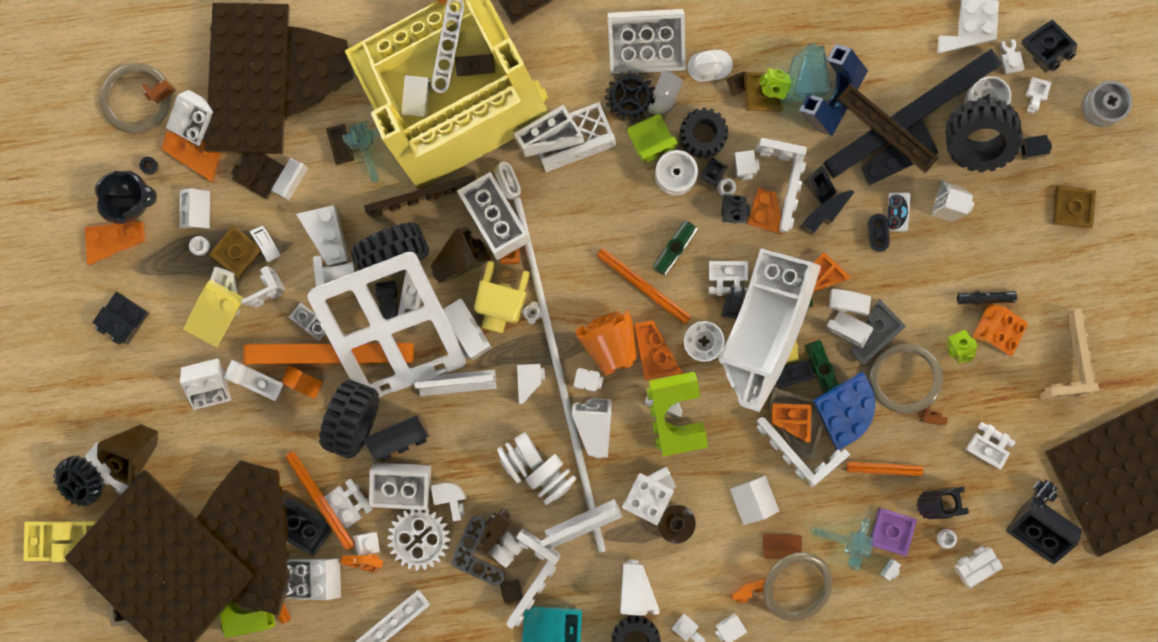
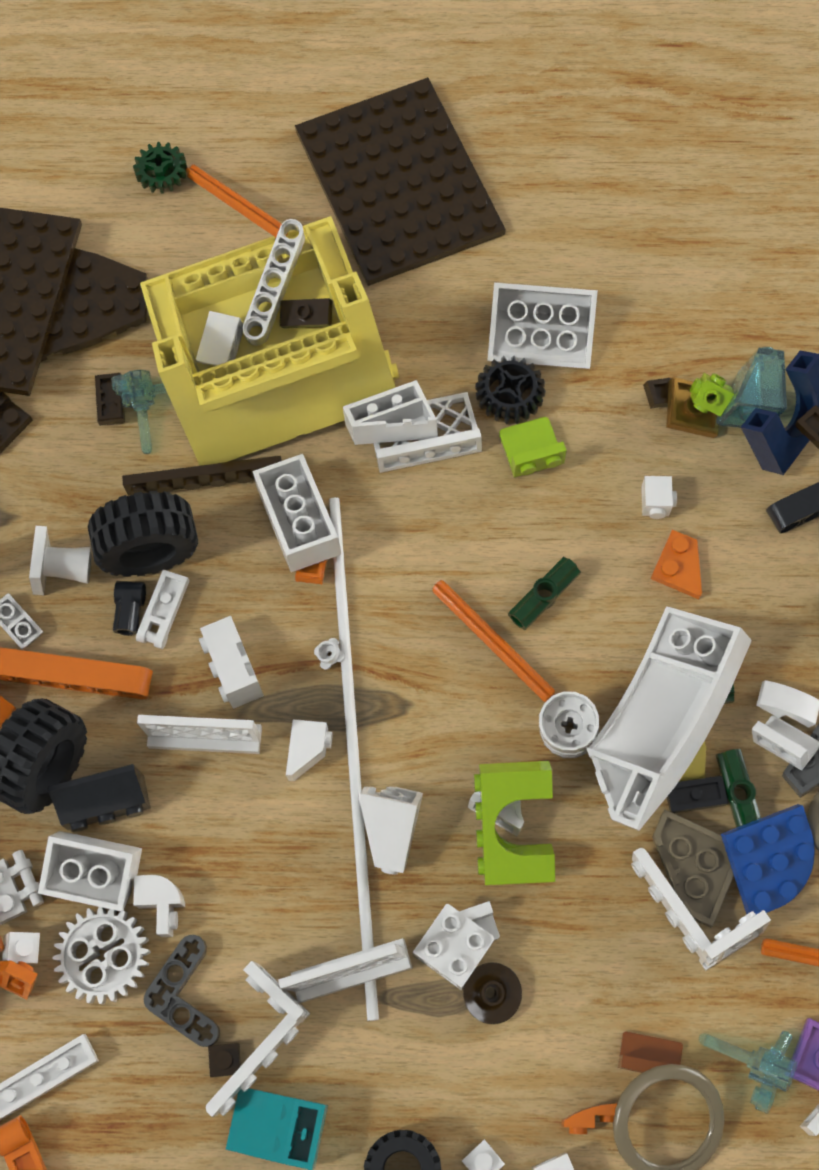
camera: 10 degrees right, 15 degrees down
white panel [272,158,308,200] -> none
white wedge [296,205,350,266] -> none
white window [307,252,466,398] -> none
dark brown slope [431,227,492,283] -> none
light yellow piece [474,261,530,334] -> none
dark brown plate [480,508,512,554] -> none
white wheel [488,531,524,568] -> none
white plate [494,161,521,199] -> none
white wheel [497,432,544,484] -> none
white wheel [525,454,577,505] -> none
white brick [574,368,603,392] -> none
orange cone [575,310,637,375] -> none
white slope [620,559,660,615] -> none
orange wing [634,320,683,381] -> none
light grey brick [647,70,683,115] -> none
white wheel [654,150,698,196] -> none
black tyre [679,108,728,159] -> none
white piece [688,50,733,82] -> none
black slope [697,158,728,192] -> none
white plate [709,261,748,296] -> none
white plate [717,178,736,197] -> none
black brick [721,195,750,224] -> none
black plate [721,285,745,319] -> none
white slope [729,475,779,525] -> none
white bracket [755,138,807,234] -> none
orange wing [771,403,811,442] -> none
black slope [799,190,854,236] -> none
black slope [803,166,837,204] -> none
orange wing [813,252,850,292] -> none

